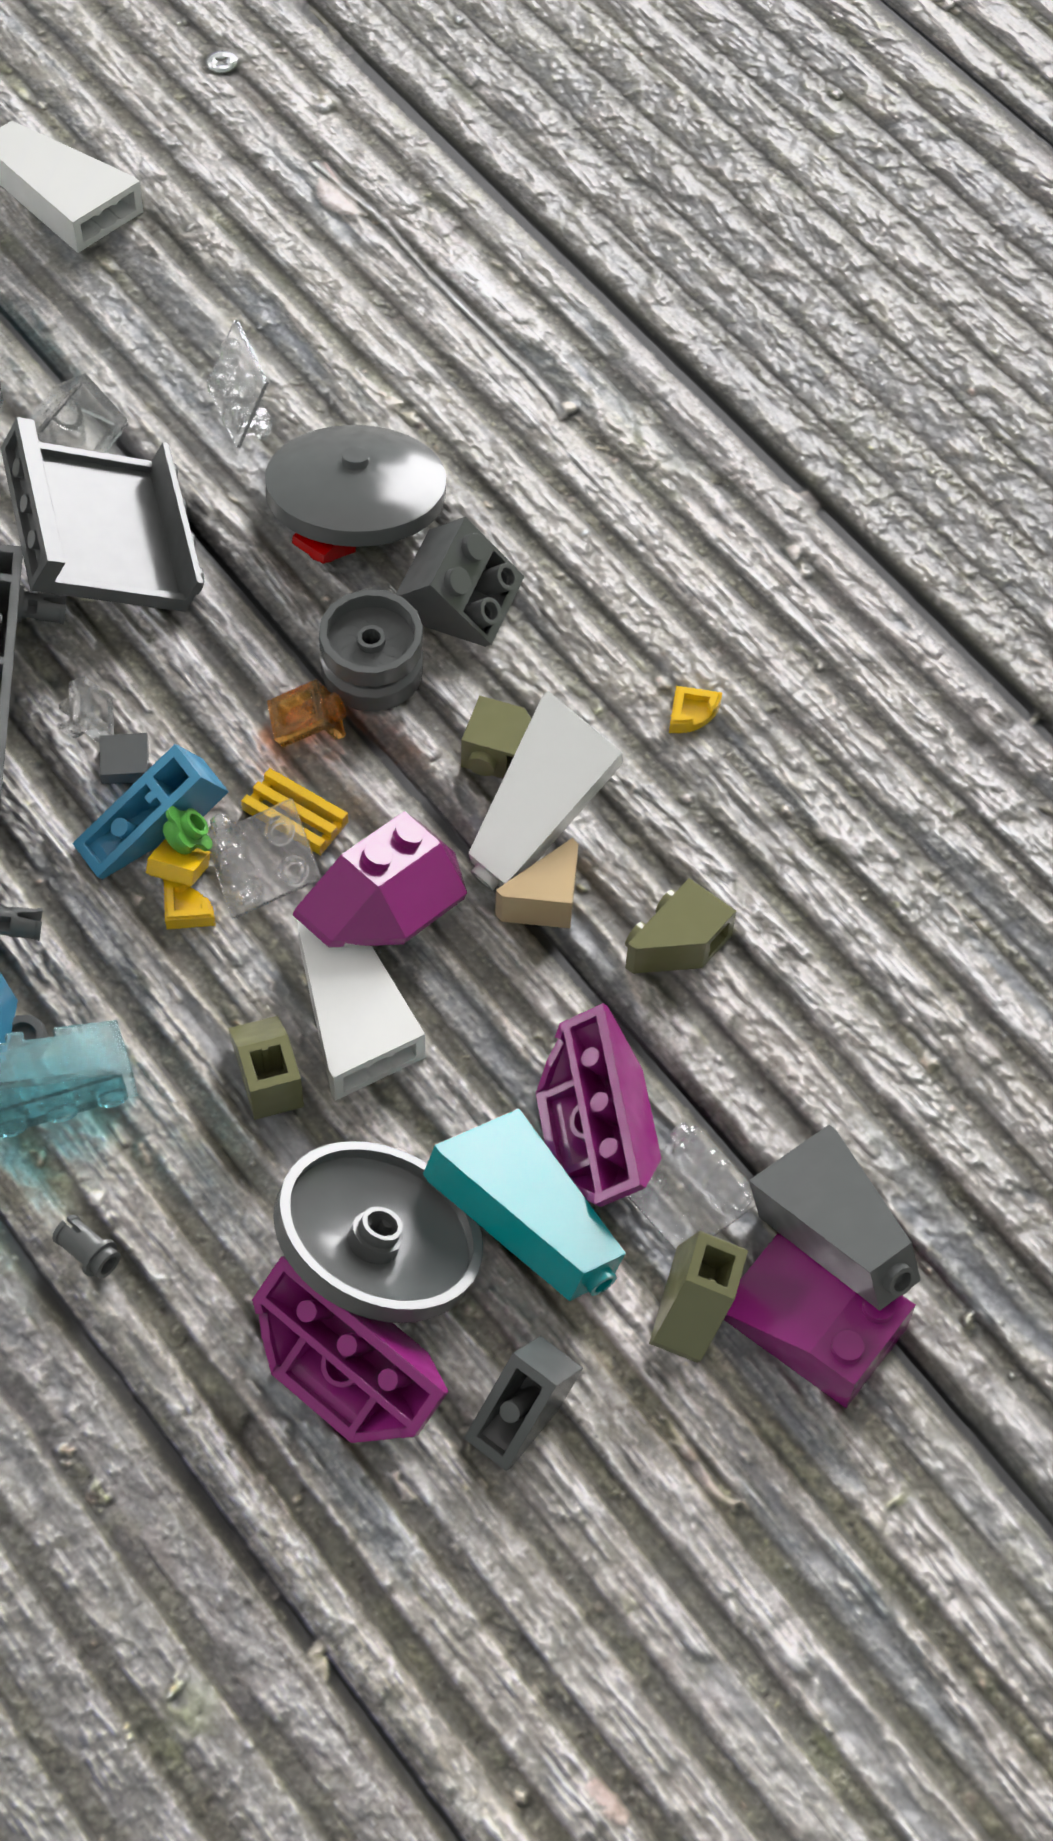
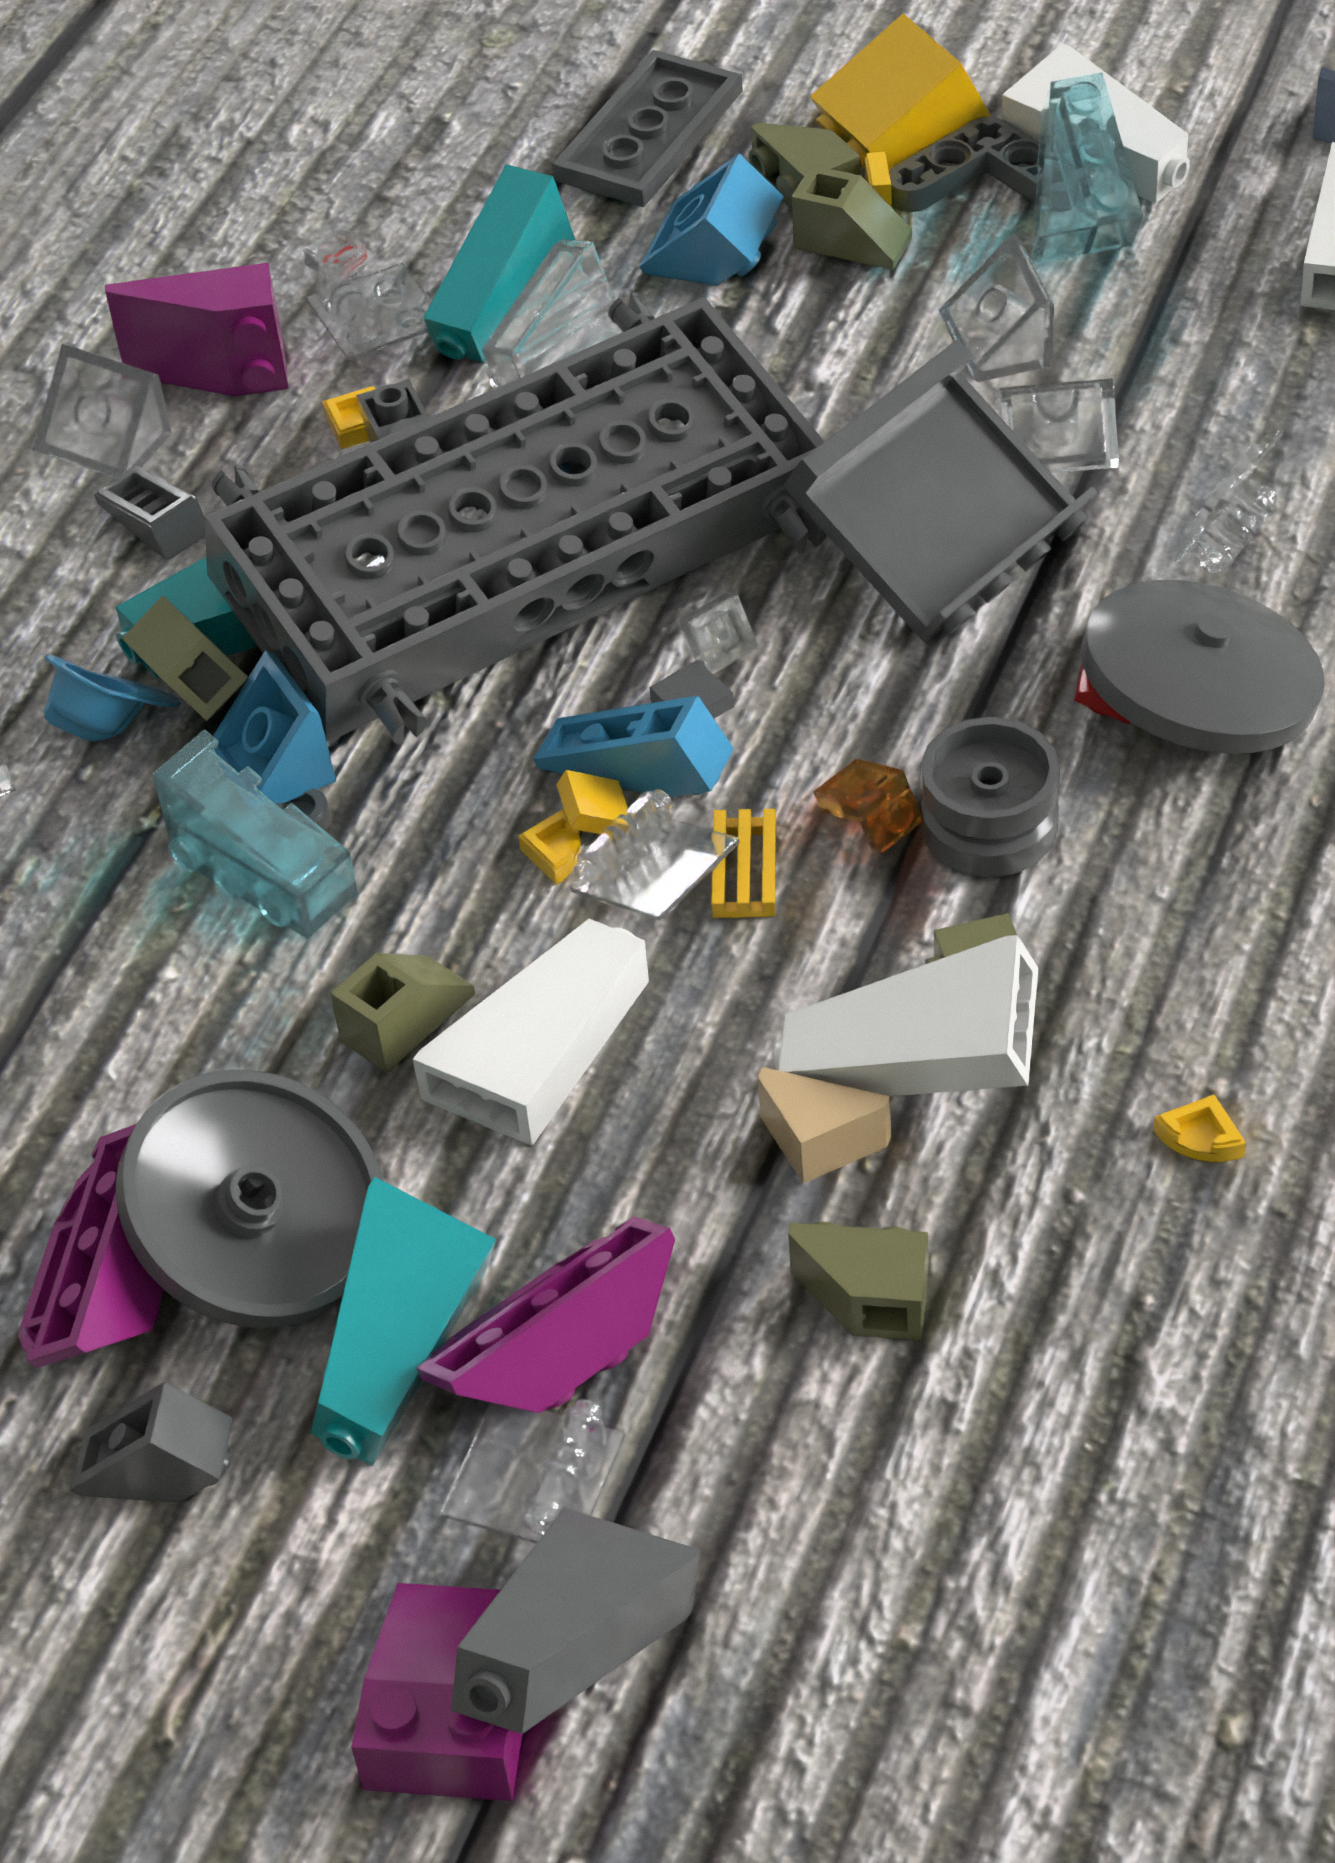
camera: 65 degrees right, 10 degrees down
dark grey pin [52,1214,121,1279] -> none
bright green plate [163,806,213,855] -> none
magenta wedge [292,811,467,948] -> none
dark grey slope [396,517,525,647] -> none
olive slope [649,1231,748,1363] -> none

